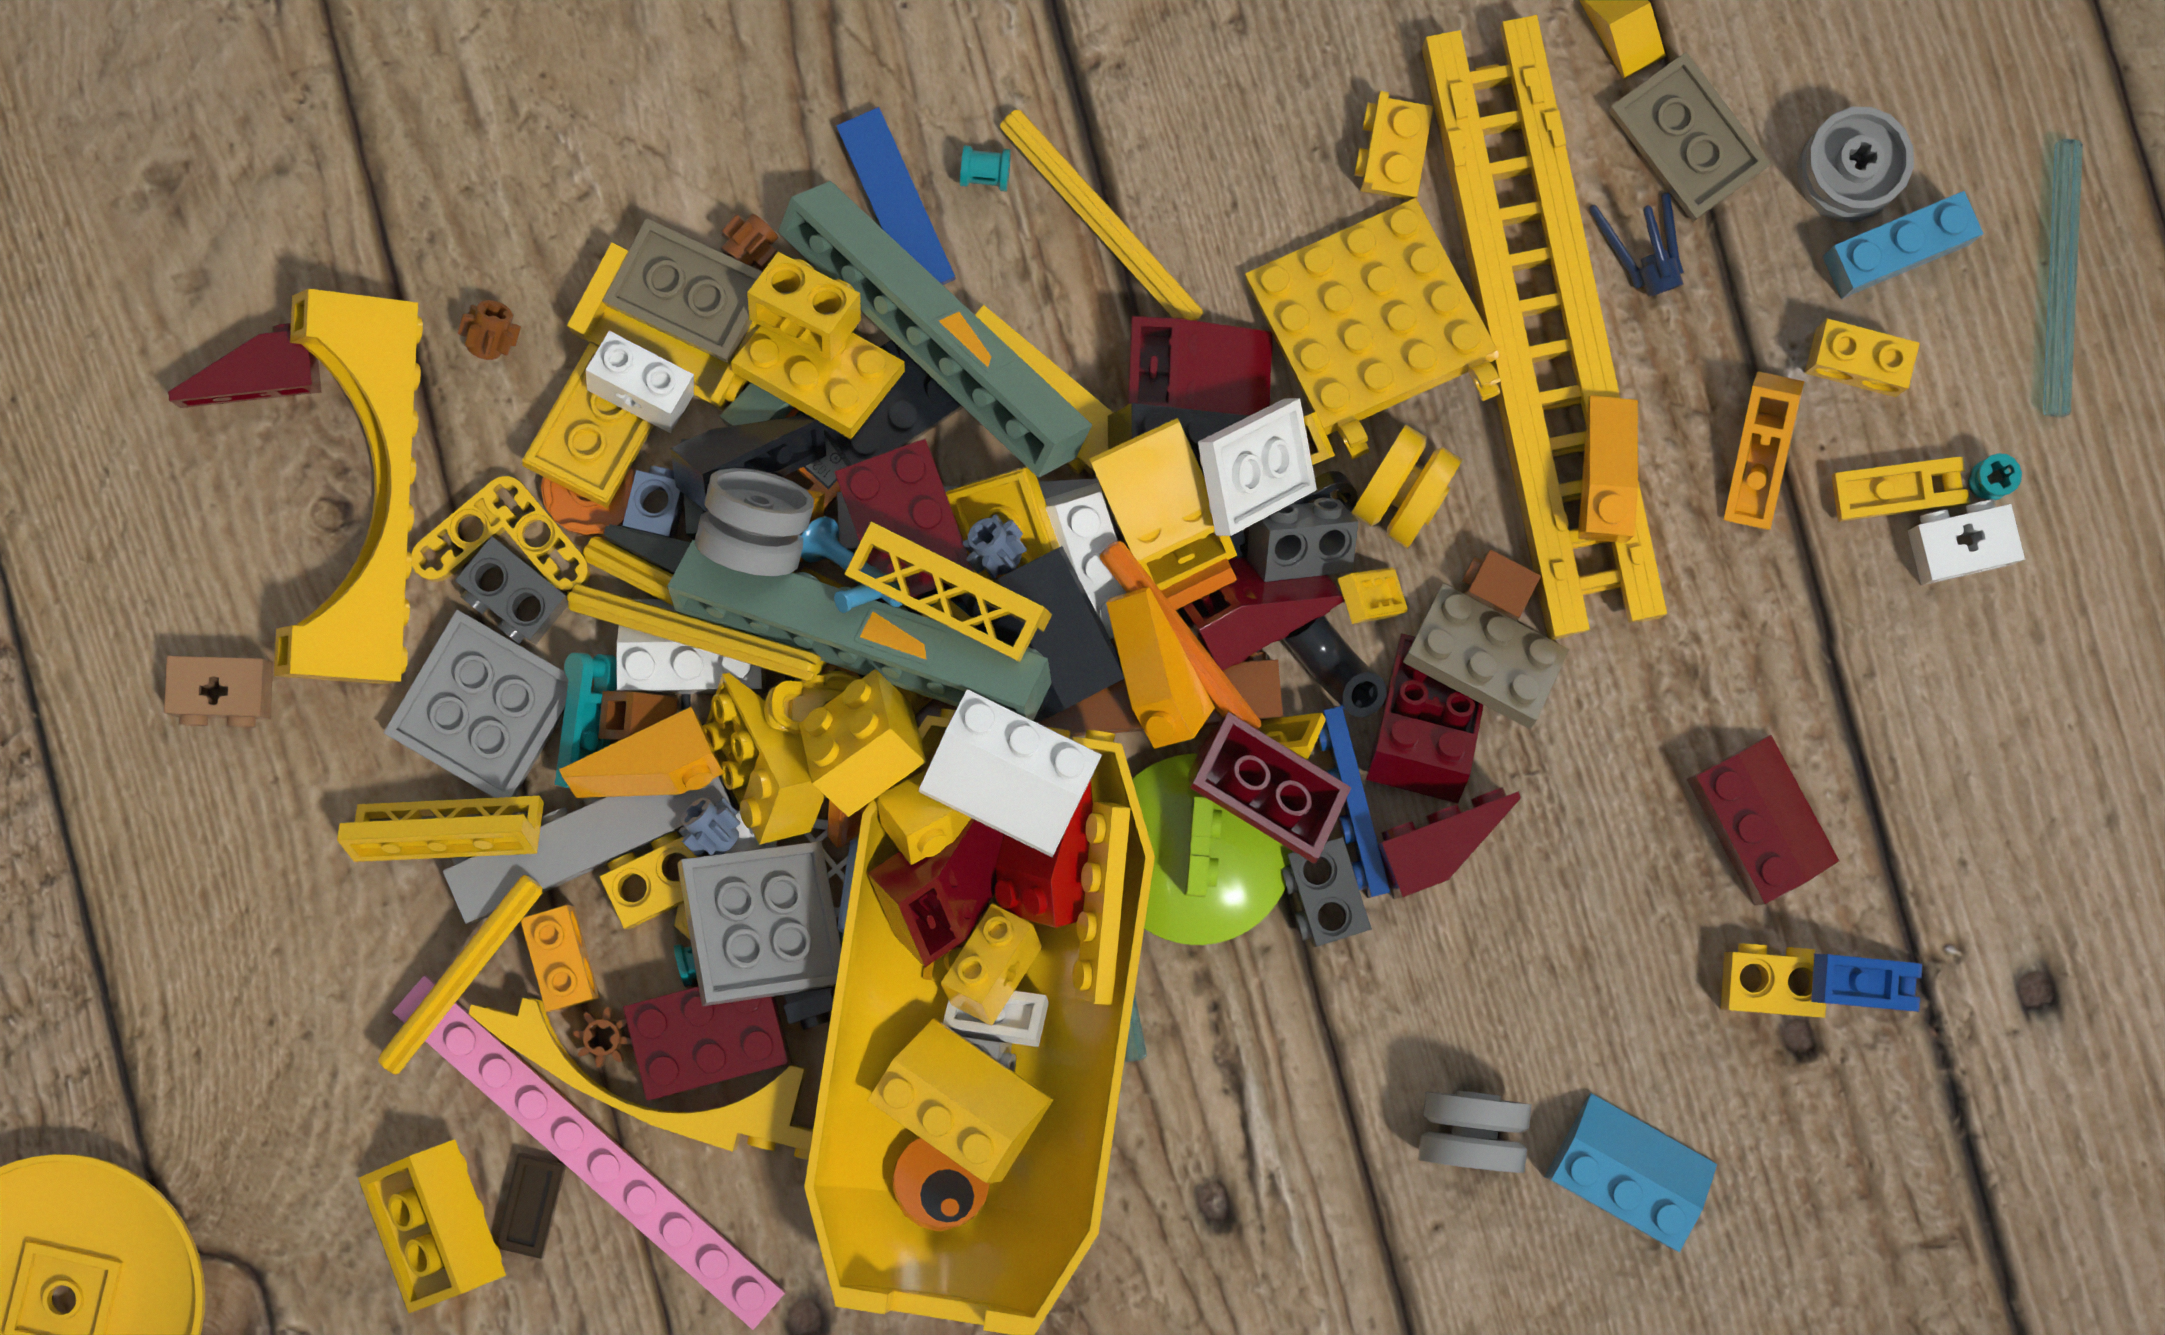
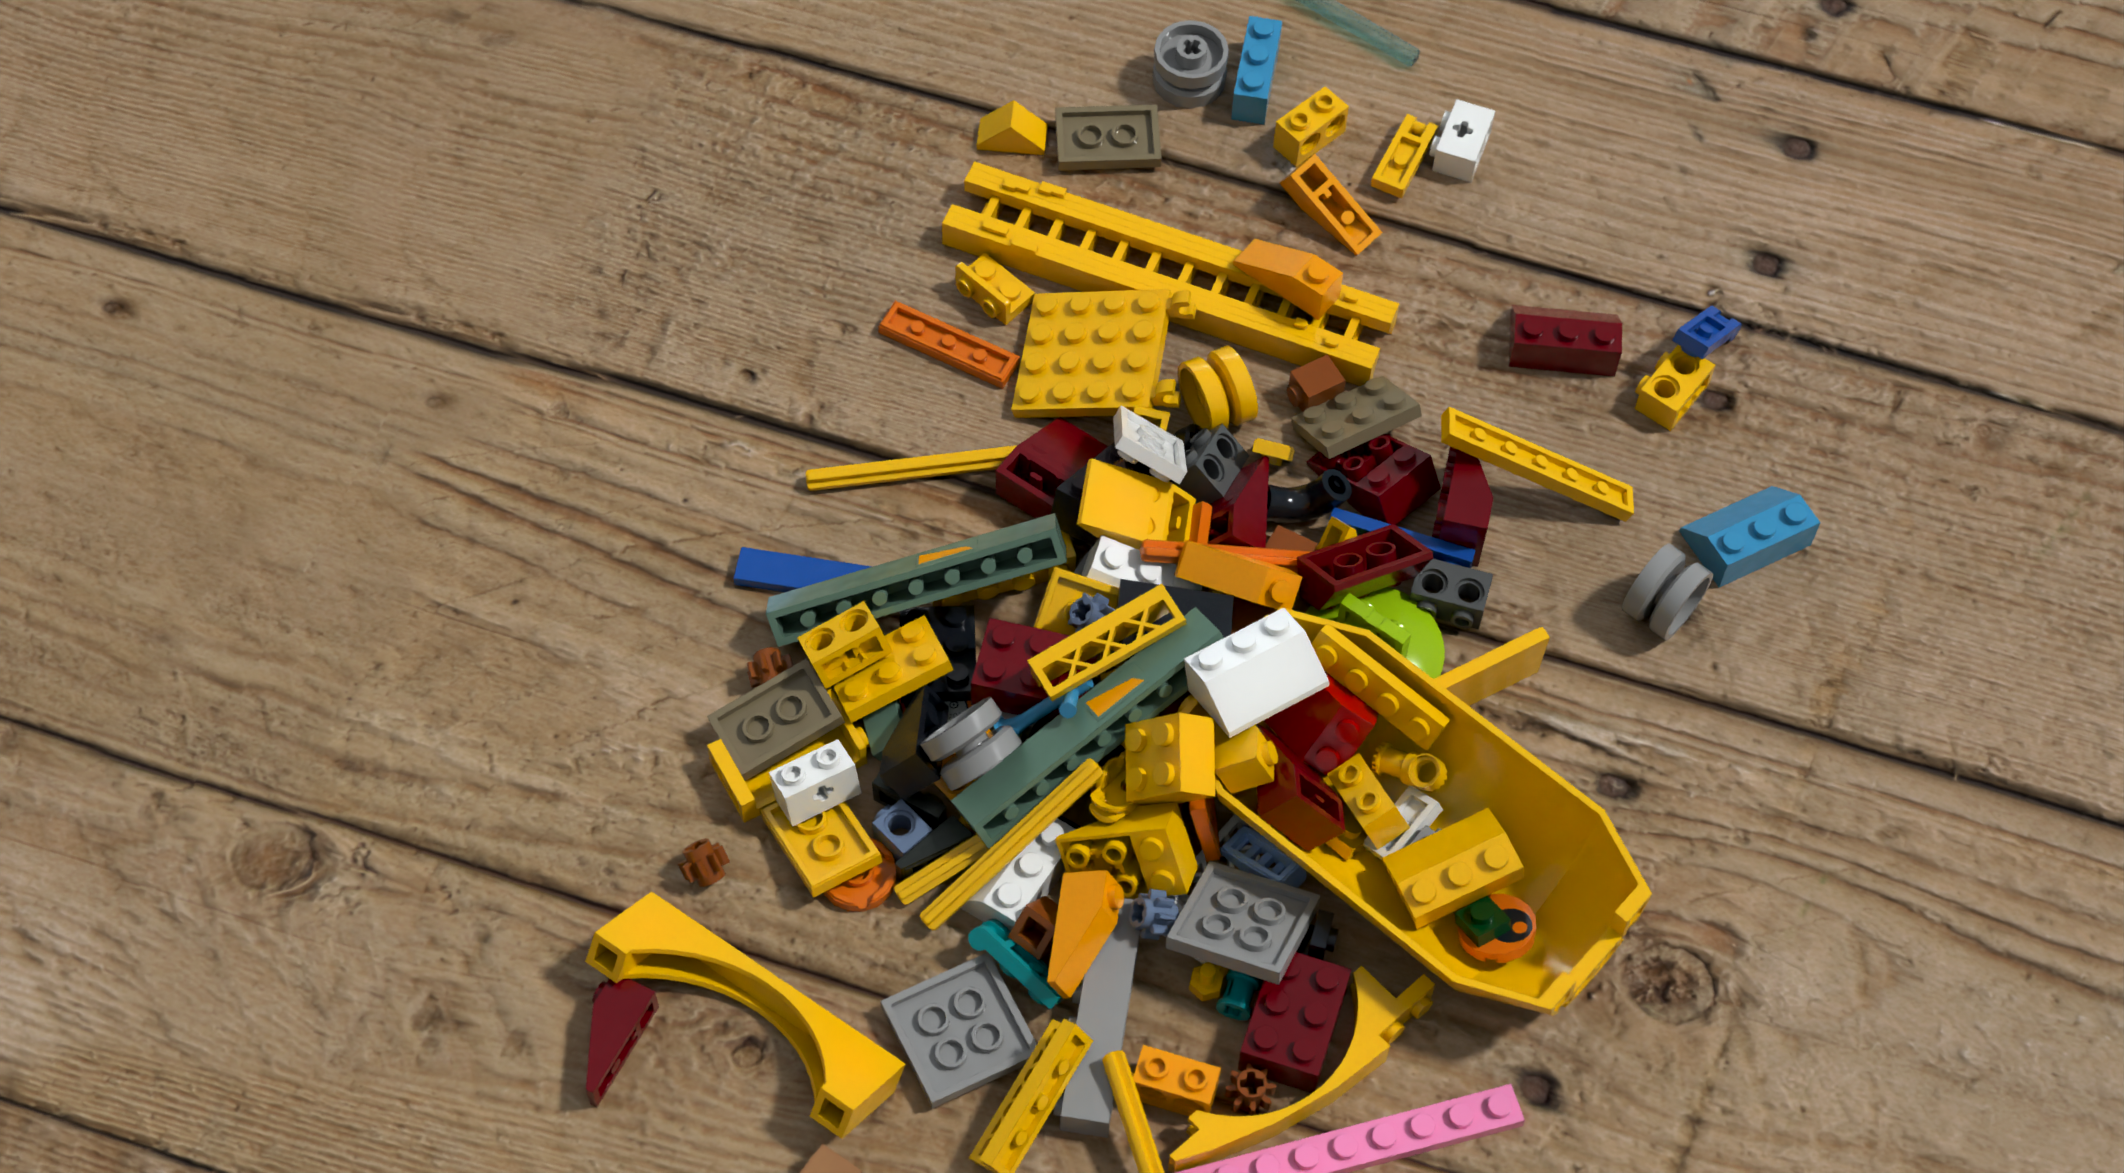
camera: 55 degrees left, 25 degrees down
yellow beam [411,476,591,593] -> none
dark grey brick [455,536,569,645] -> none
yellow brick [599,831,701,929] -> none
teal bush [960,145,1011,192] -> none
dark blue plant [1589,192,1684,297] -> none
teal bush [1968,453,2022,501] -> none
none -> orange tile [878,301,1020,389]
none -> yellow connector [1371,741,1448,792]
none -> yellow tile [1434,627,1550,706]
none -> yellow plate [1441,407,1634,522]
none -> dark green plate [1455,896,1511,948]

